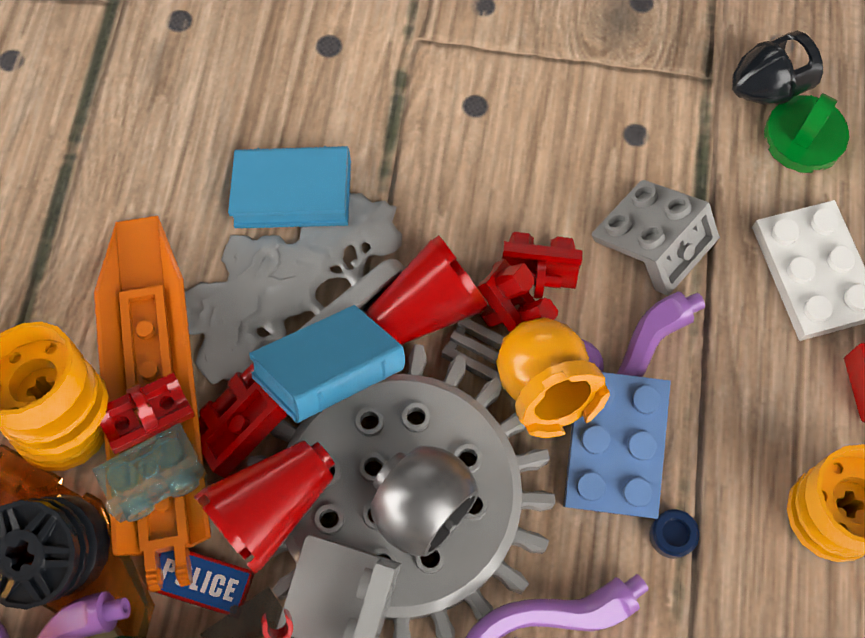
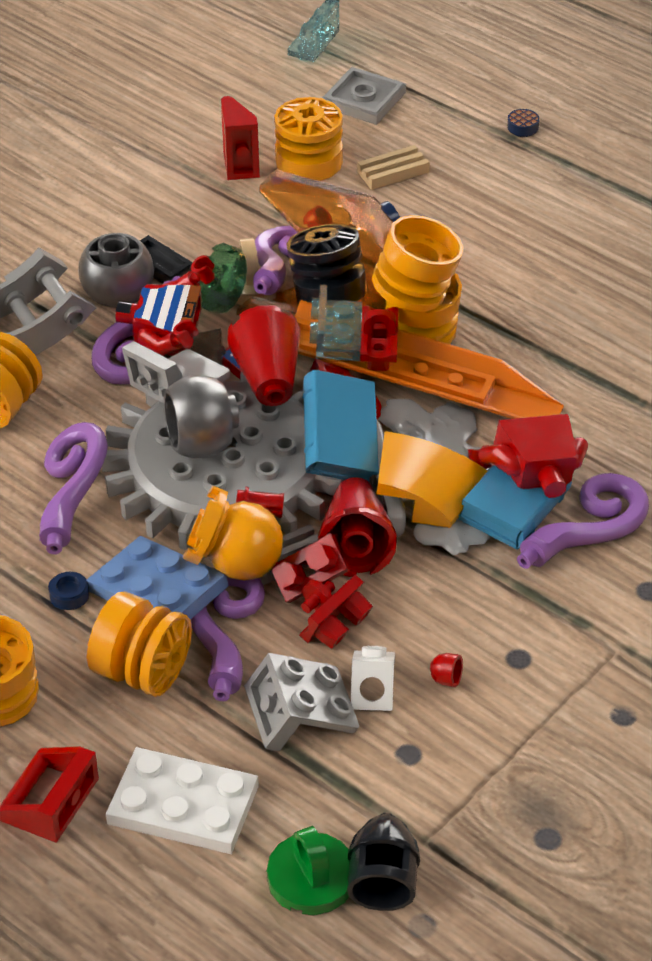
camera: 125 degrees right, 25 degrees down
none -> light orange wheel [86,591,192,697]
none -> red pin [236,486,284,518]
none -> white bracket [351,646,395,711]
none -> light orange slope [376,431,488,528]
none -> red hinge [430,653,463,687]
none -> red torso [468,414,588,498]
none -> medium lavender plant [517,473,649,569]

